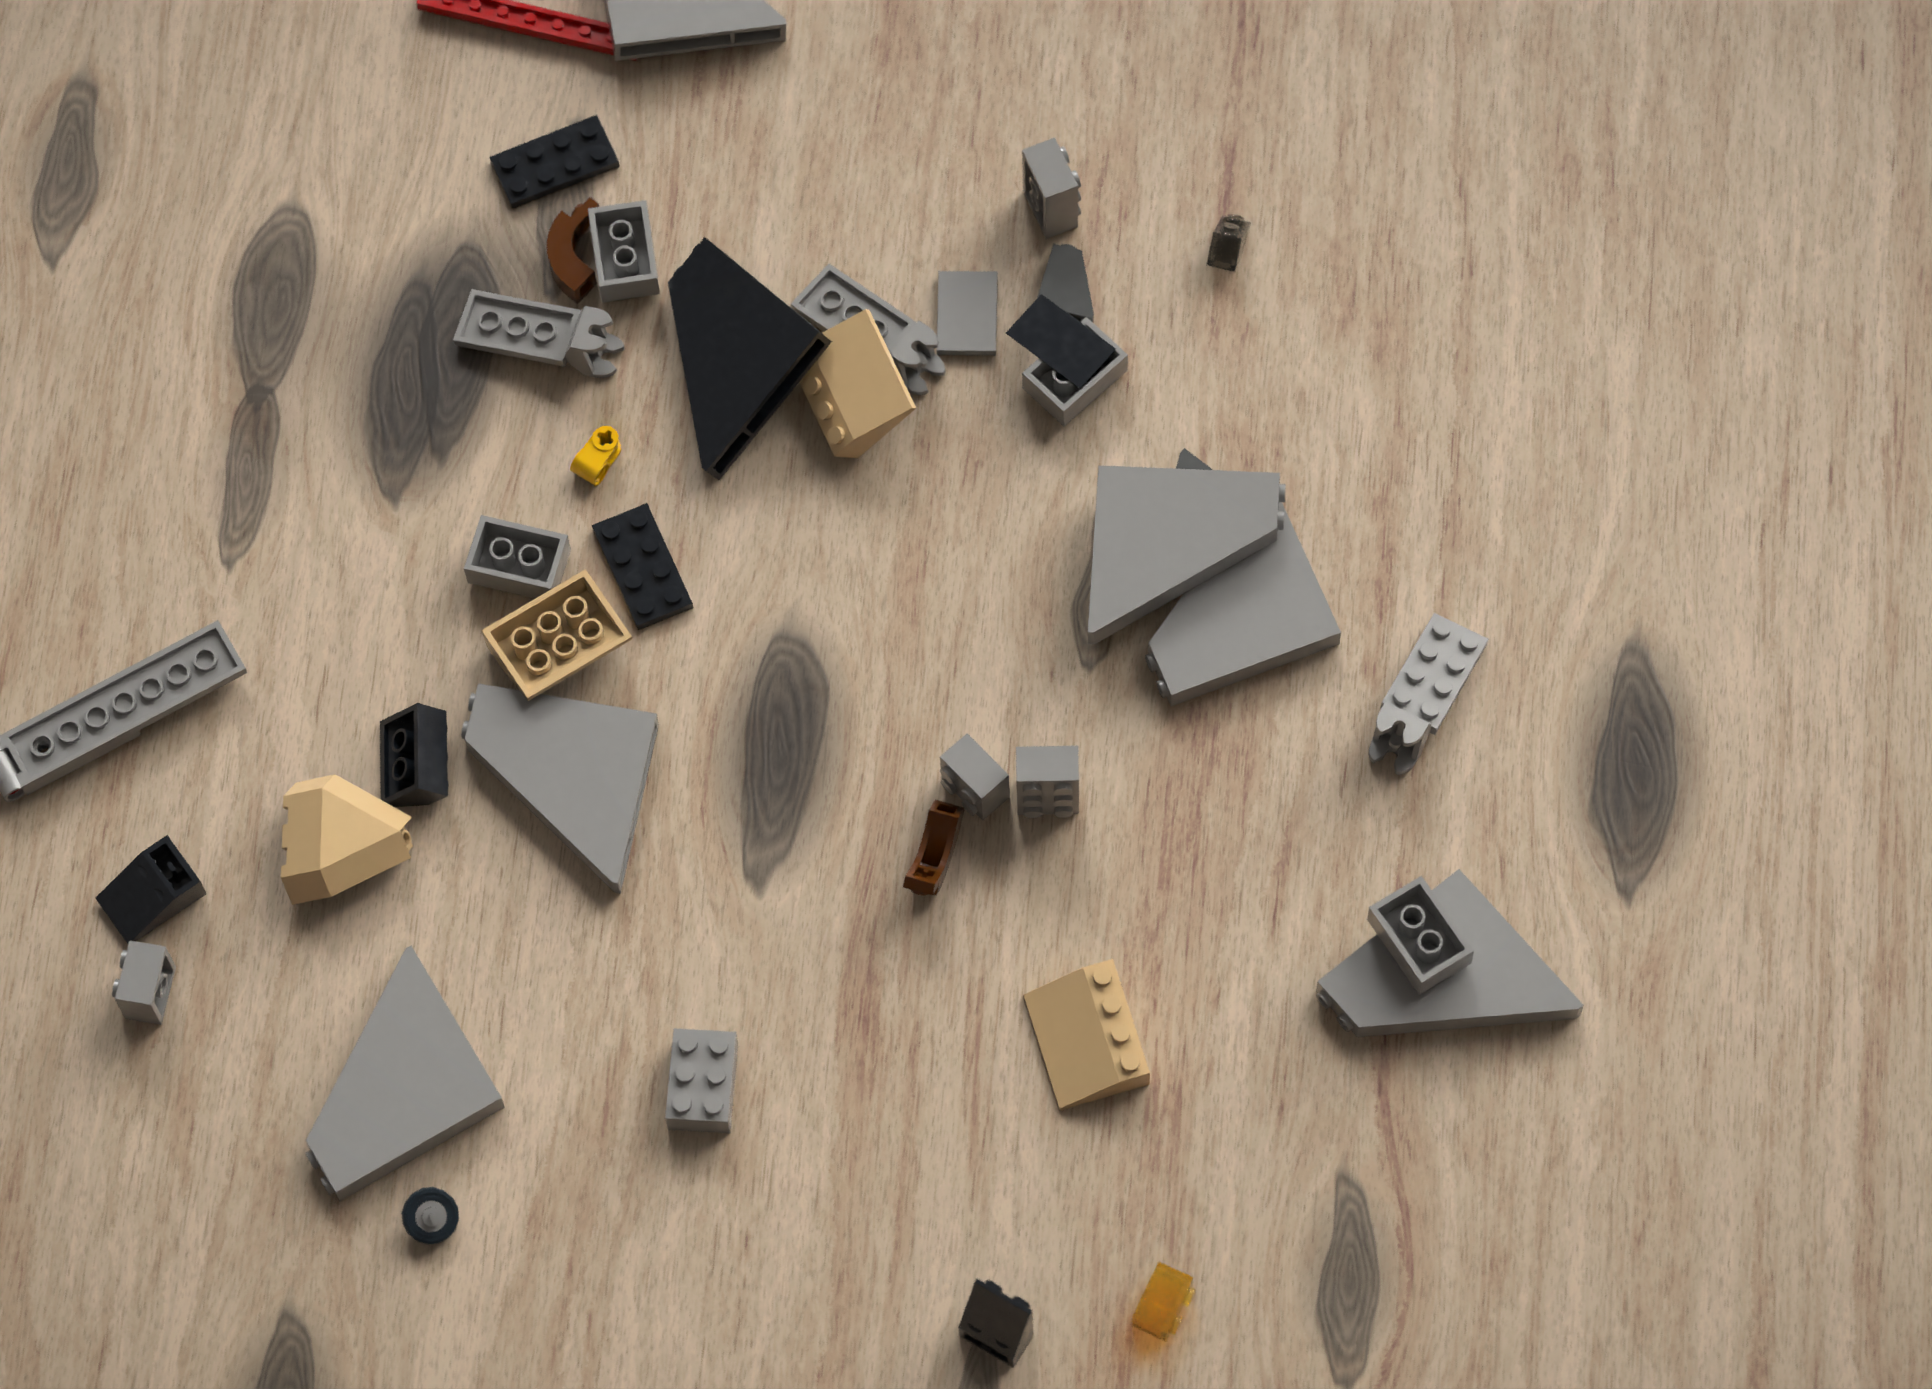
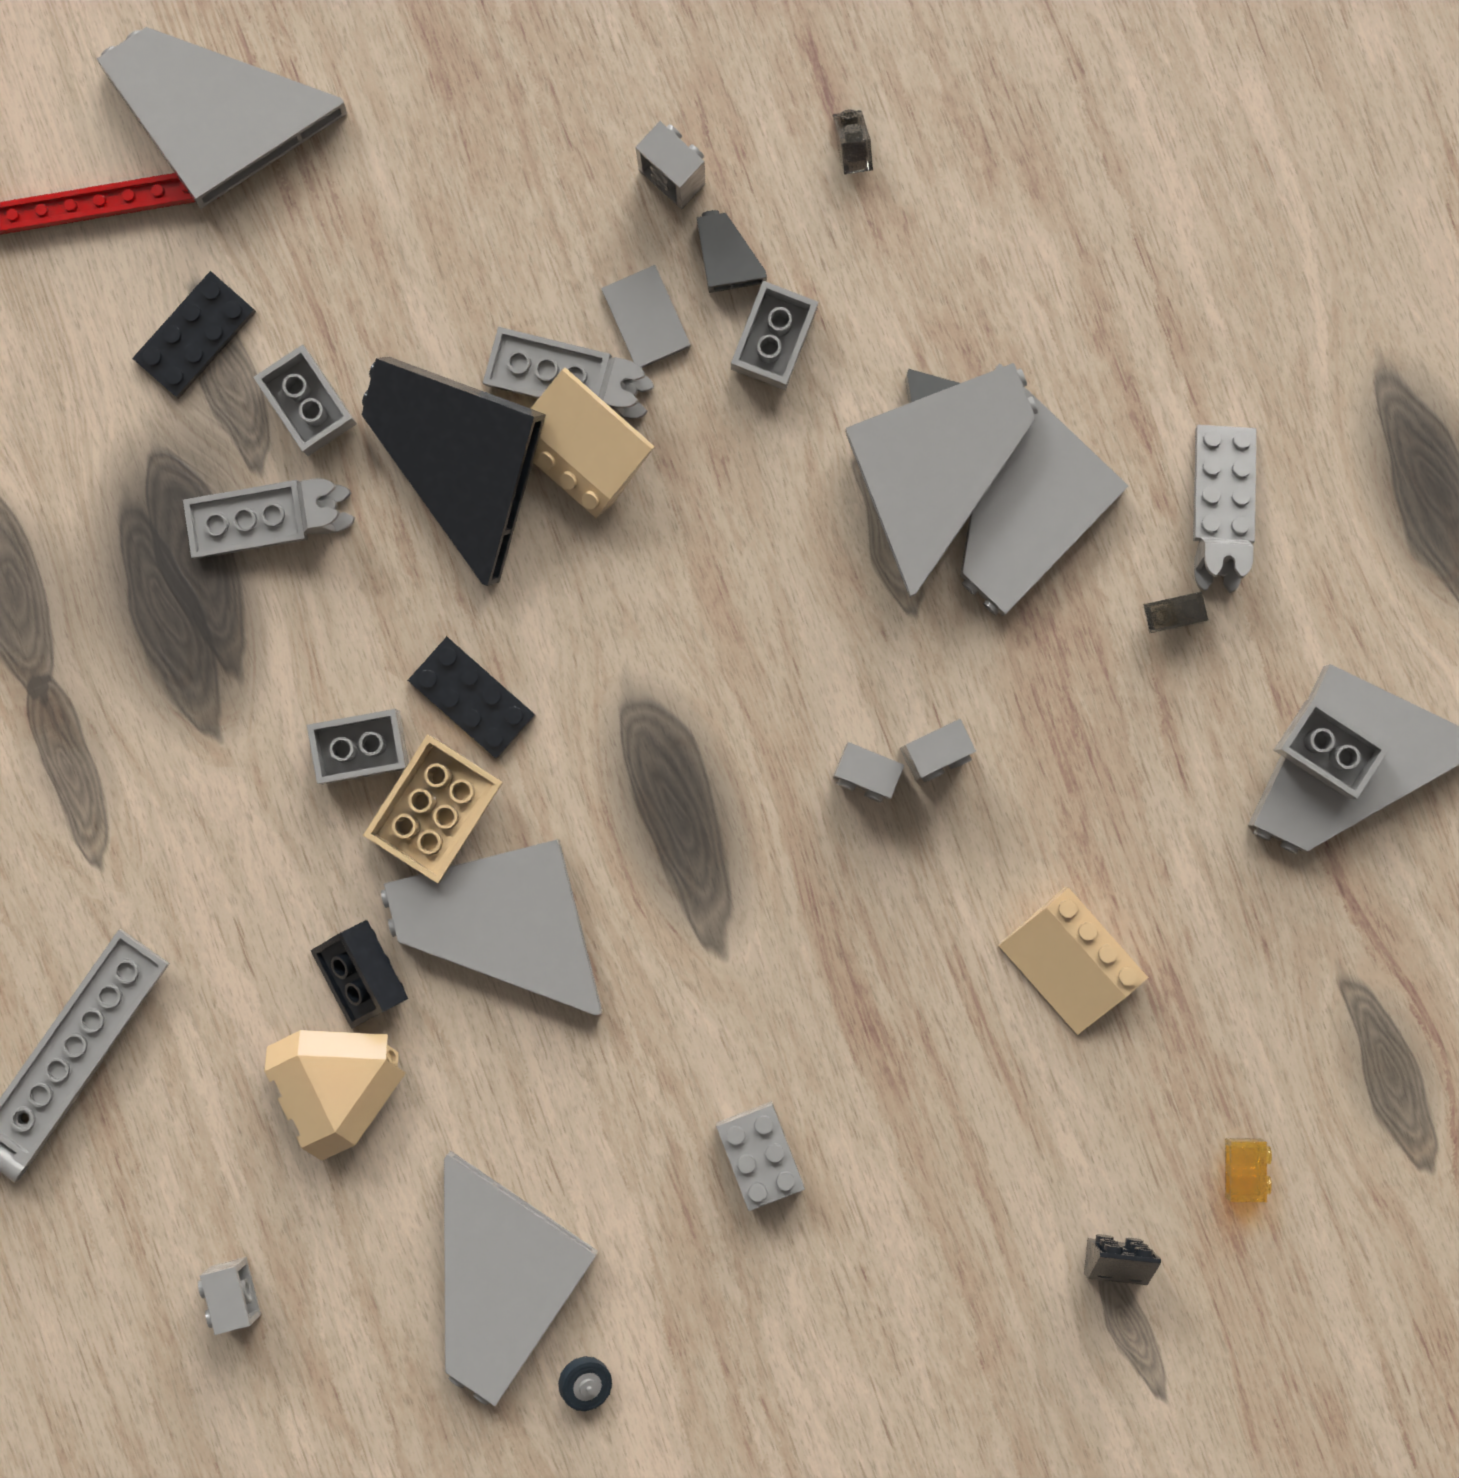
camera: 25 degrees left, 20 degrees up
black slope [95,835,206,944] -> none
reddish brown arch [547,197,599,304] -> none
yellow piece [570,426,621,486] -> none
reddish brown arch [903,799,965,896] -> none
black sticker [1006,294,1116,388] -> none
none -> clear smoke slope [1143,591,1208,634]

